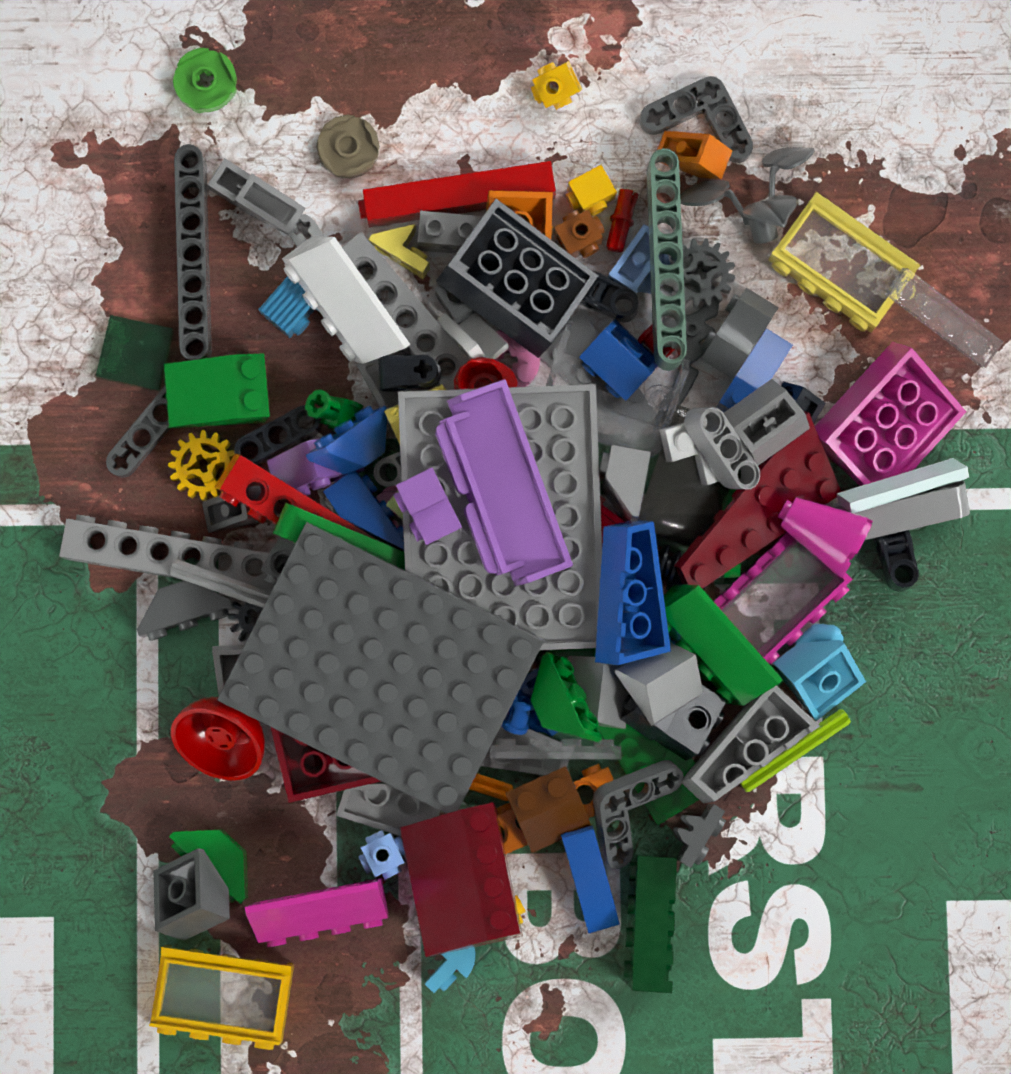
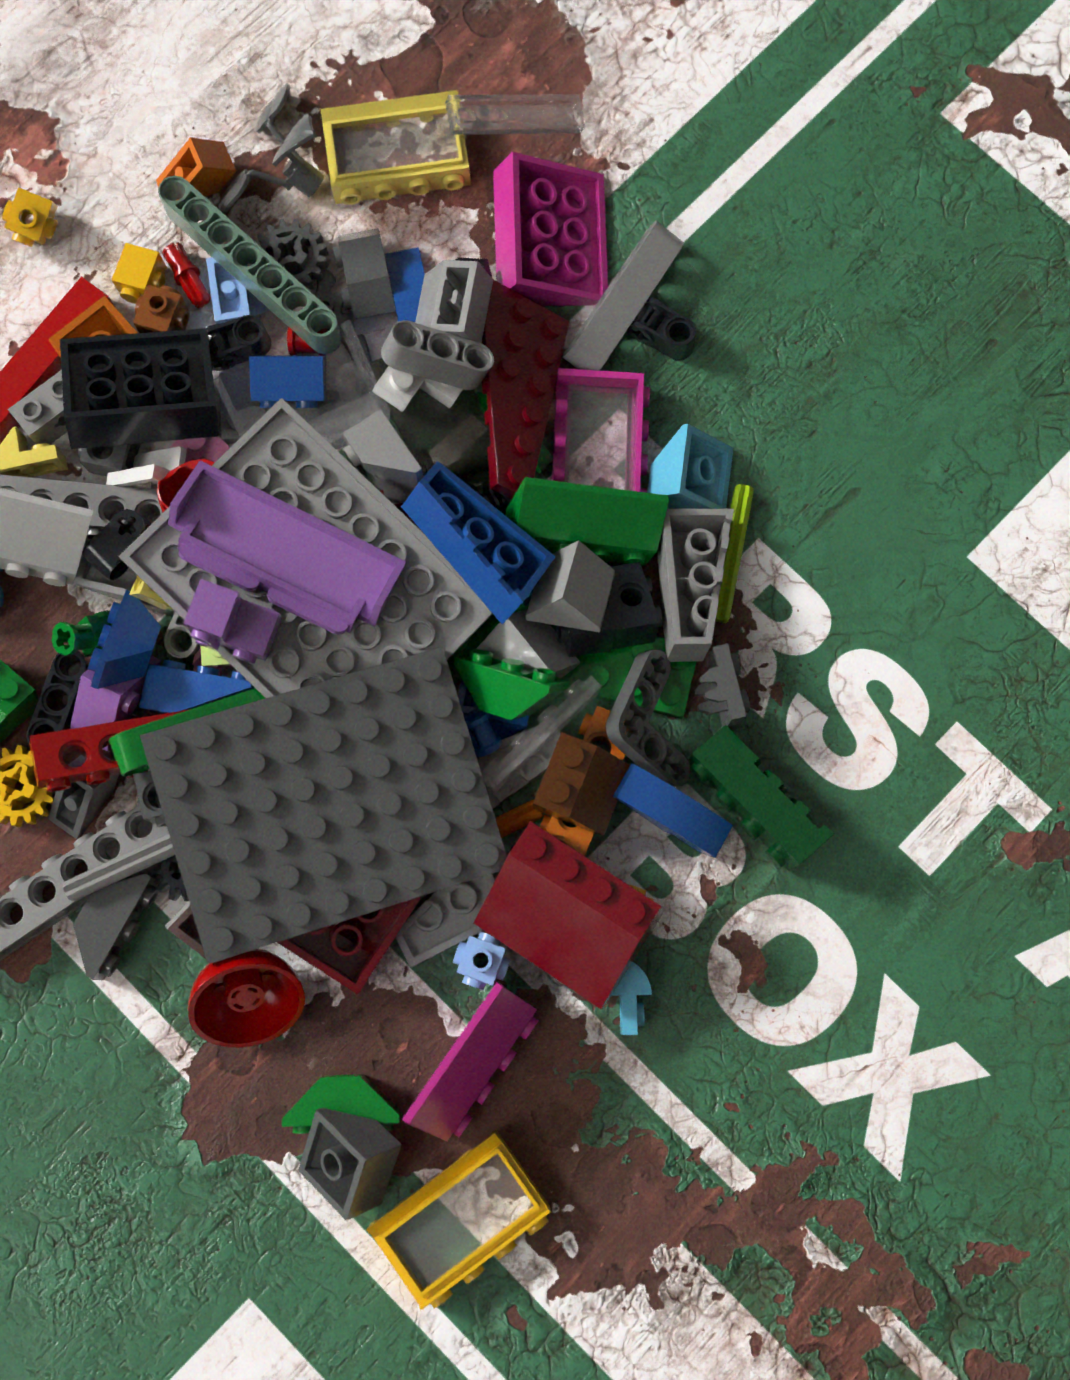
camera: 40 degrees left, 5 degrees down
dark grey beam [640,76,753,163] -> none
dark pink cone [778,497,873,578] -> none
medium azure arm [794,624,843,645] -> none
light aqua tile [837,458,969,513] -> none

